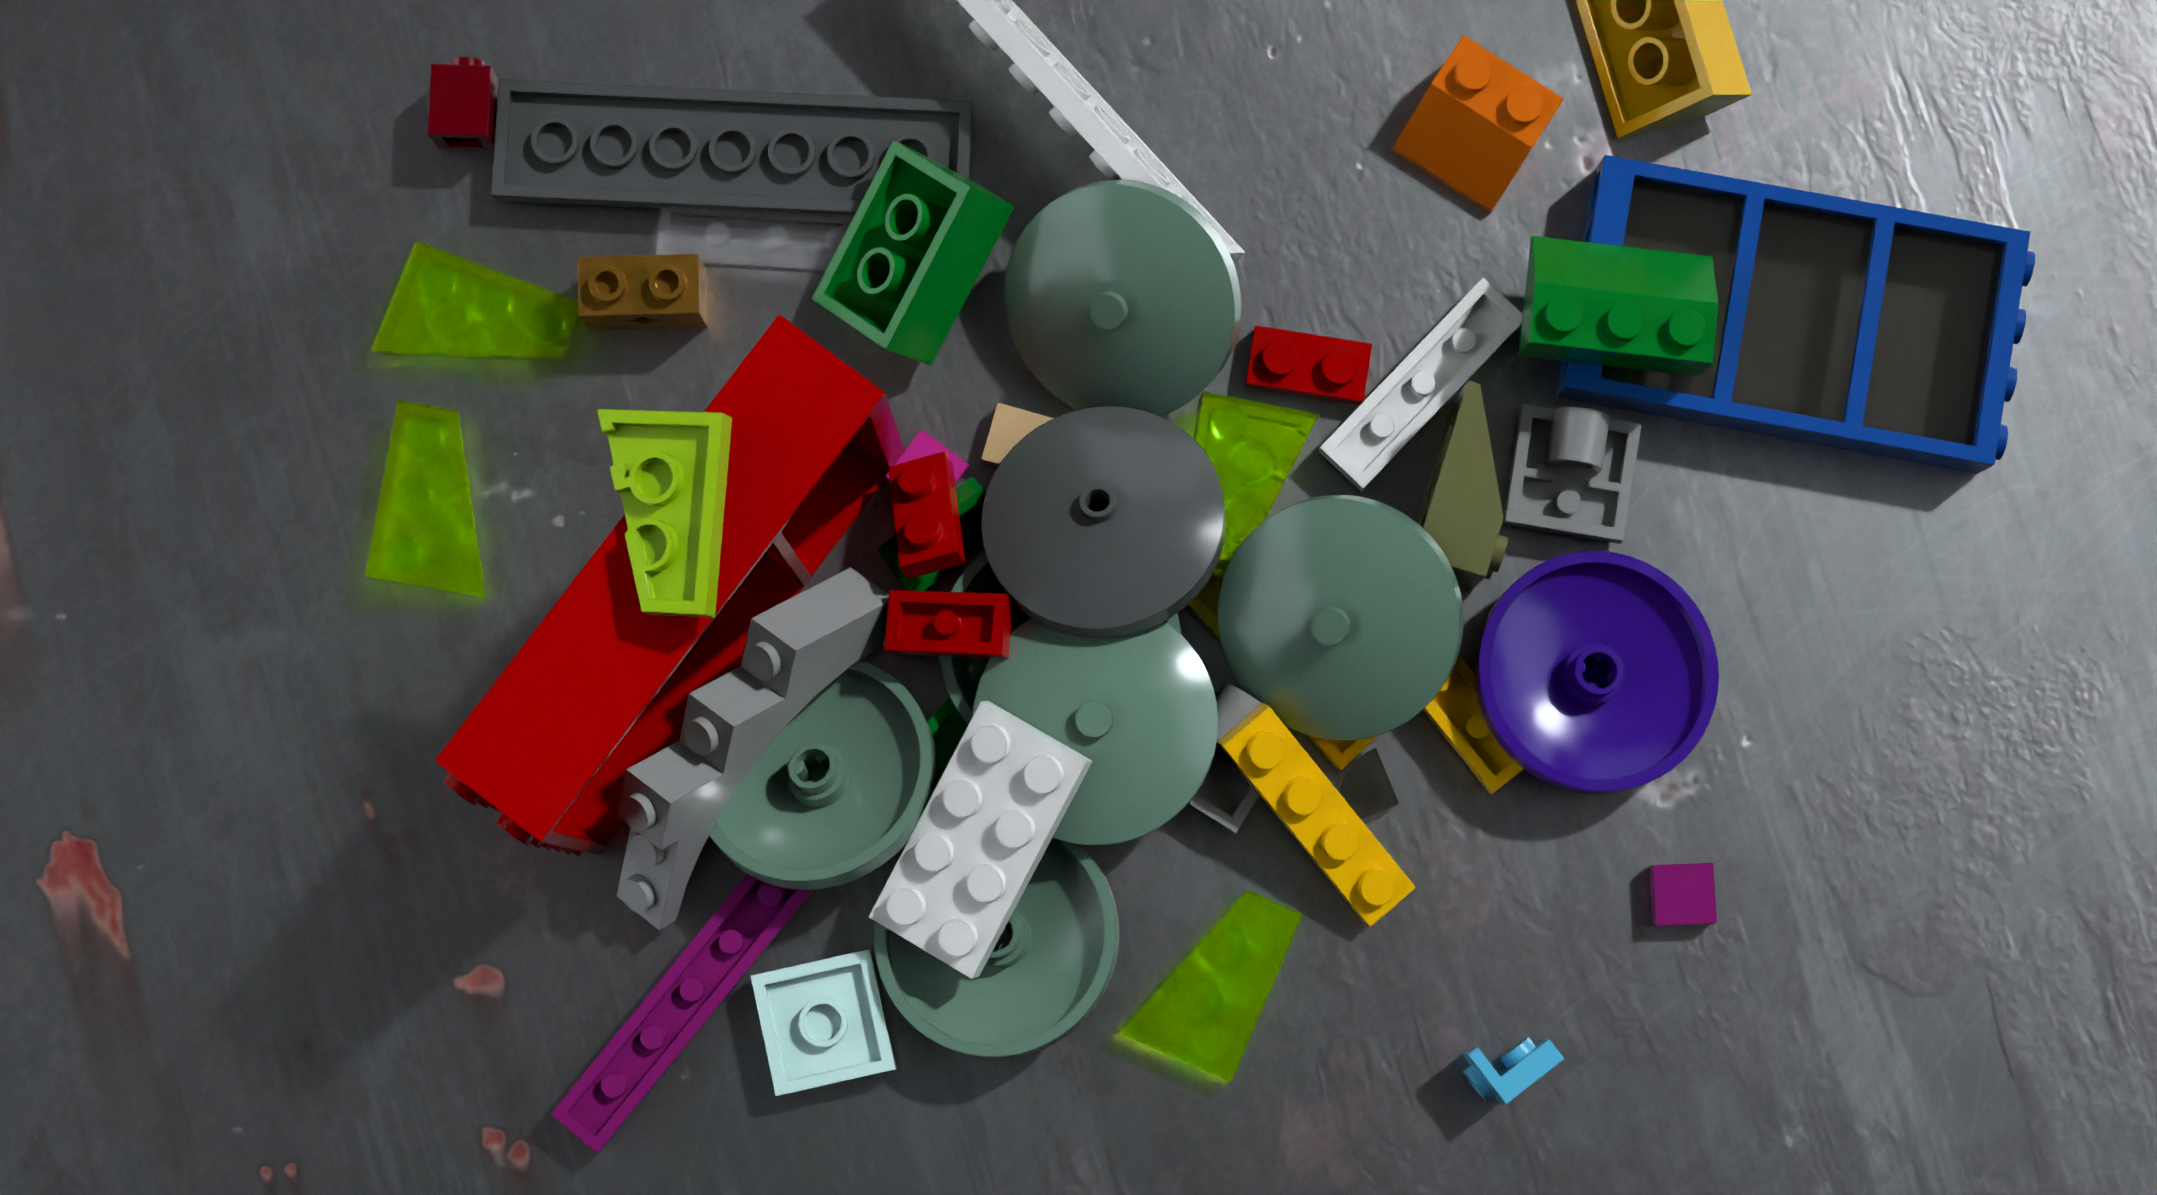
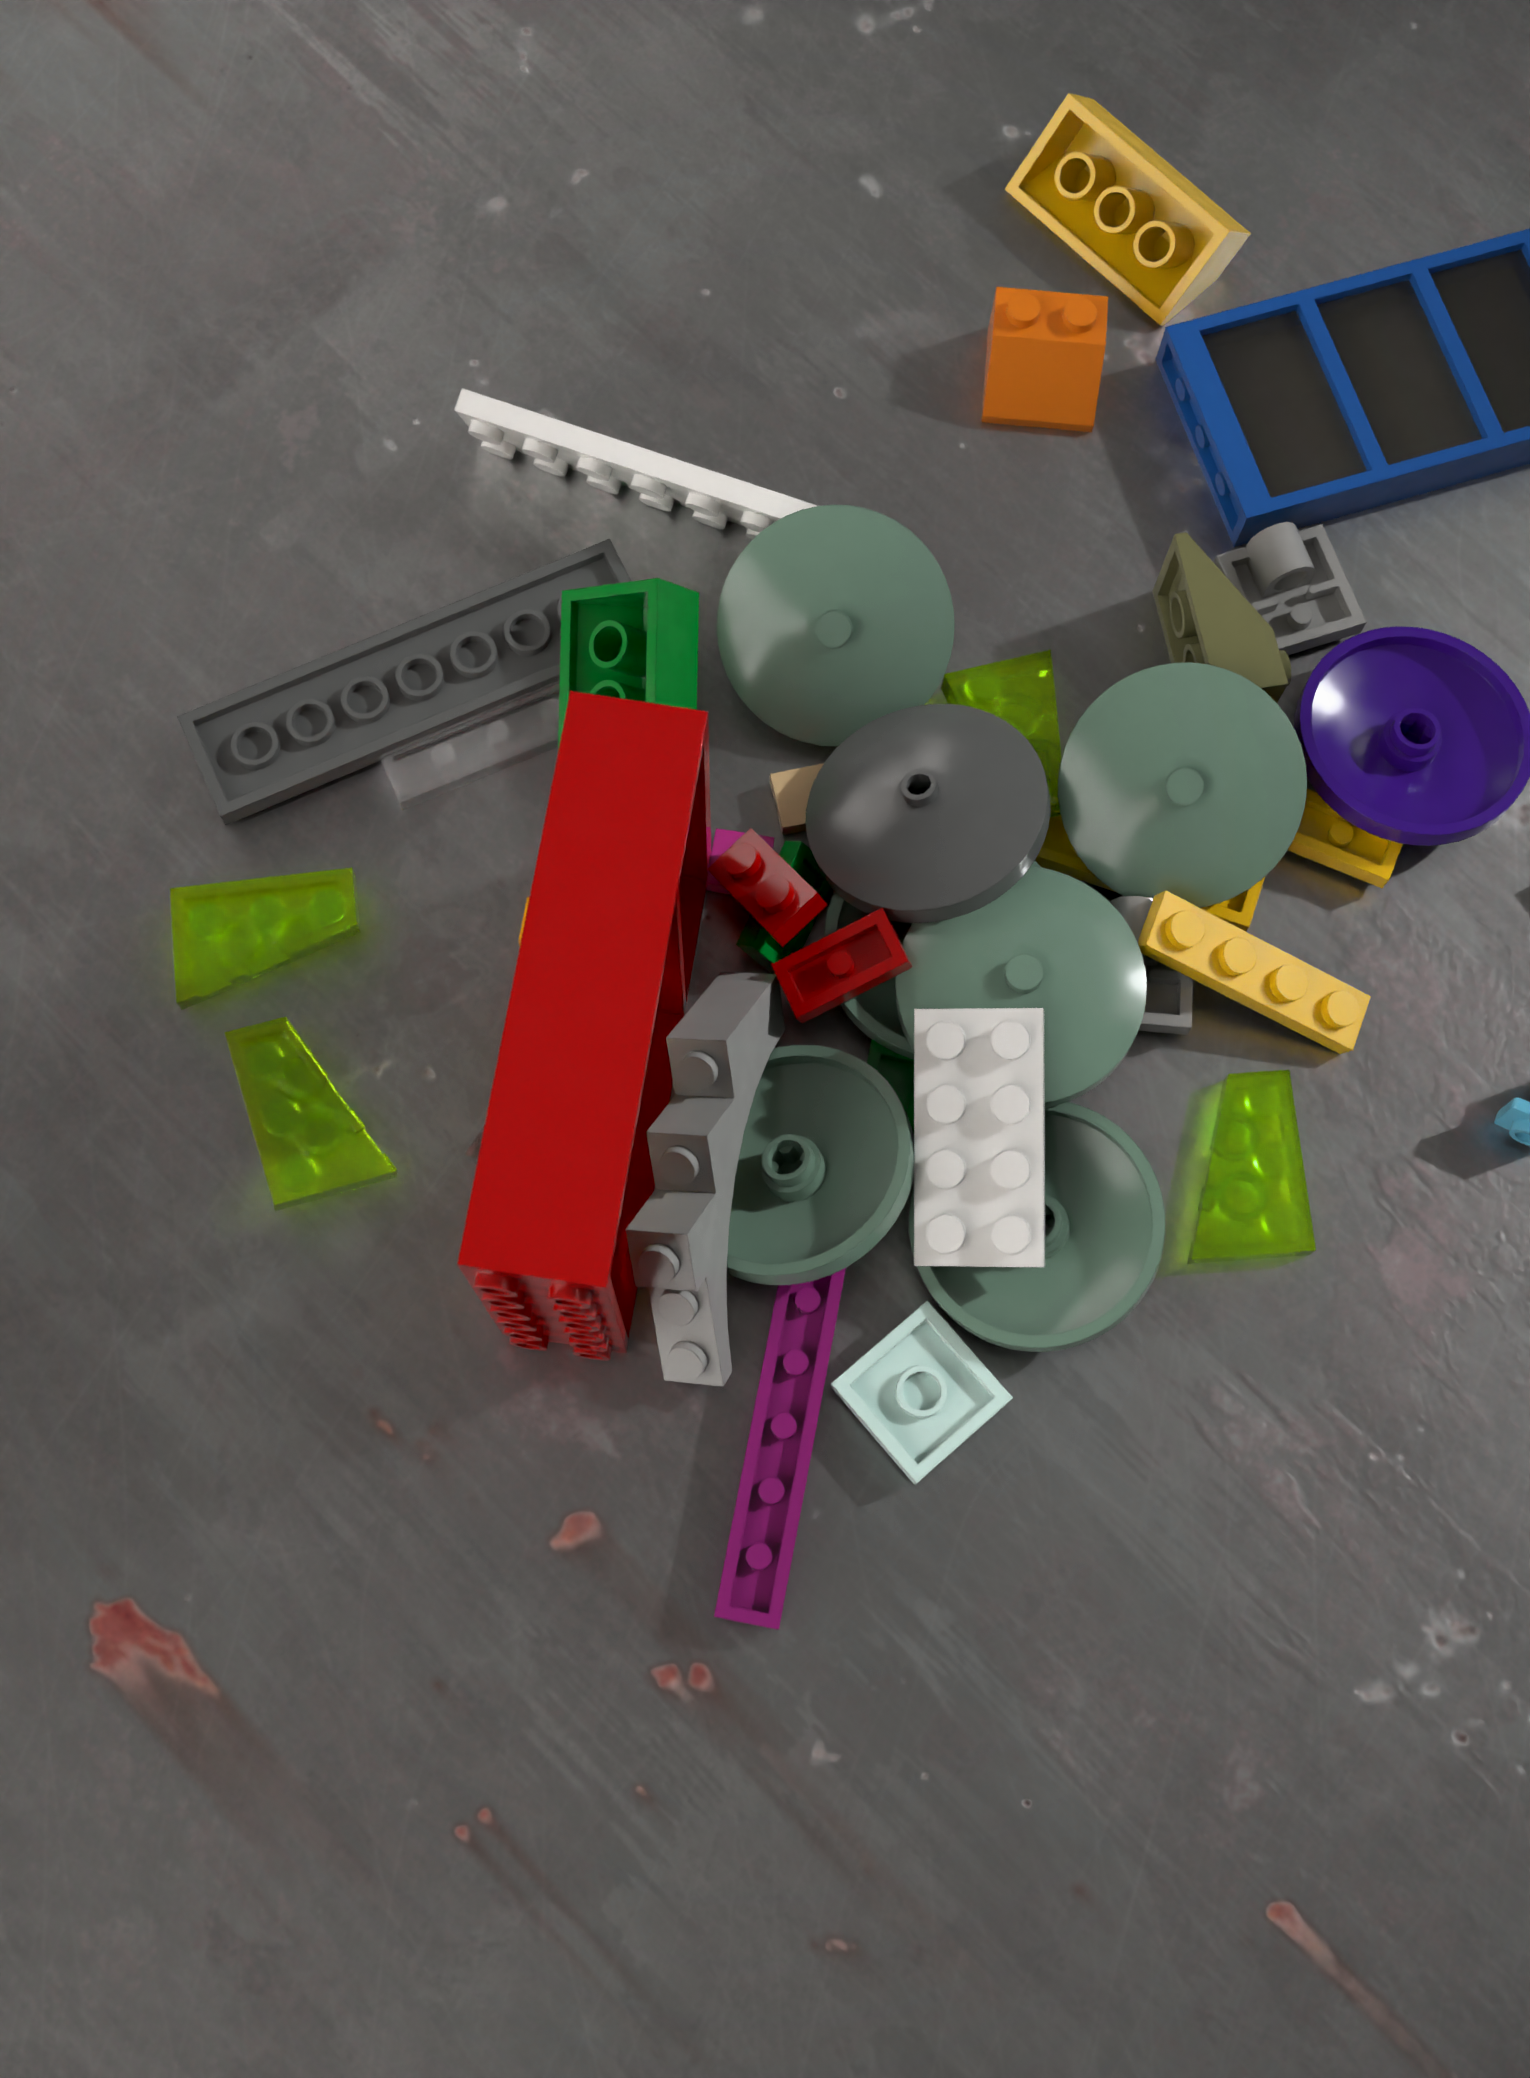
camera: 30 degrees left, 10 degrees down
dark red brick [427,57,499,151] -> none
pearl gold brick [578,254,707,330] -> none
lime wing [597,409,732,618] -> none
red plate [1245,325,1372,405] -> none
white plate [1318,277,1523,492] -> none
clear smoke tile [1339,748,1399,819] -> none
green slope [1519,236,1719,377] -> none

